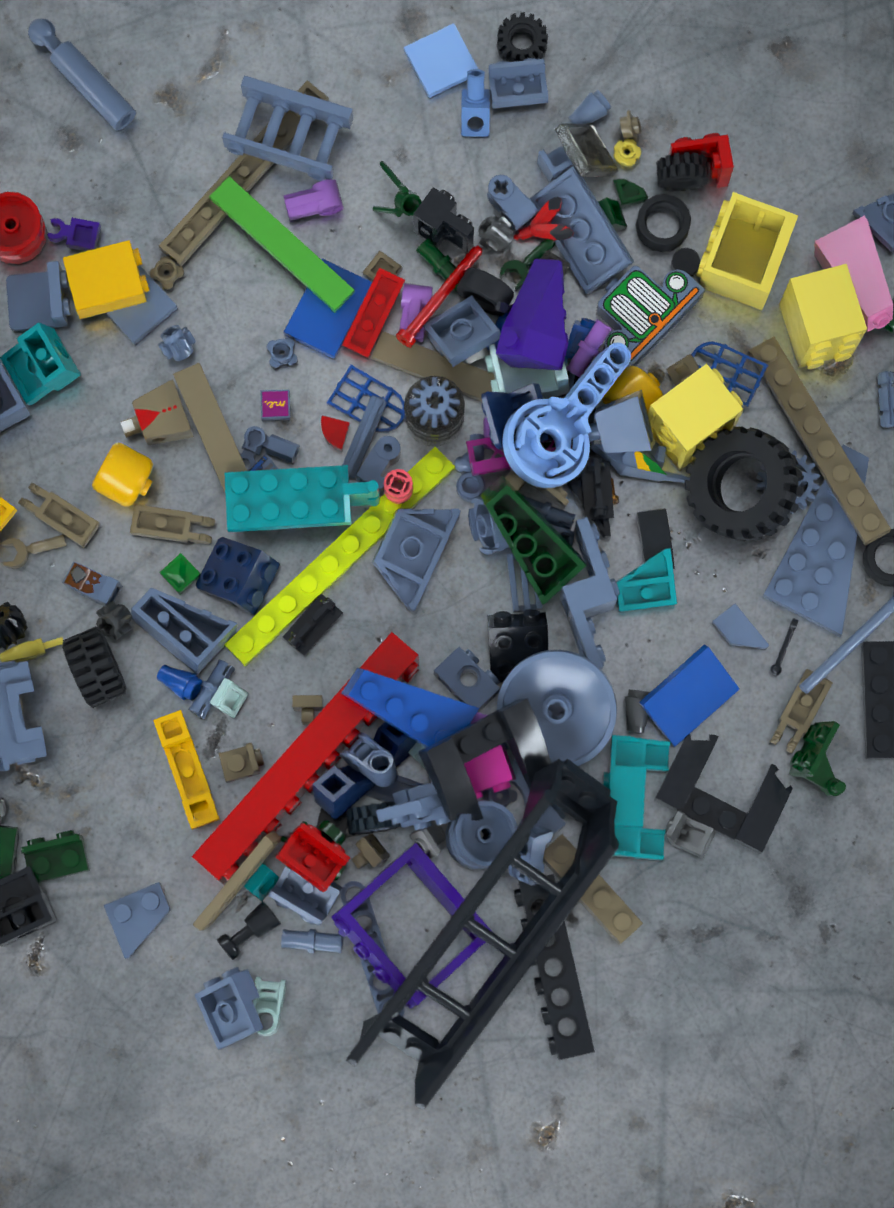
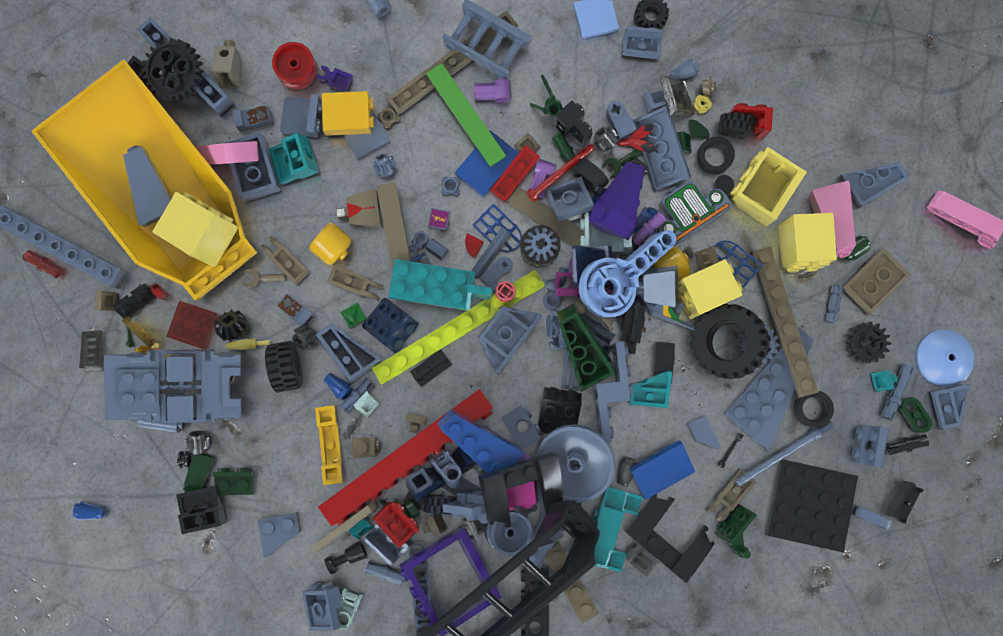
camera: 10 degrees right, 5 degrees up
medium blue bracket [461,69,490,137] -> none

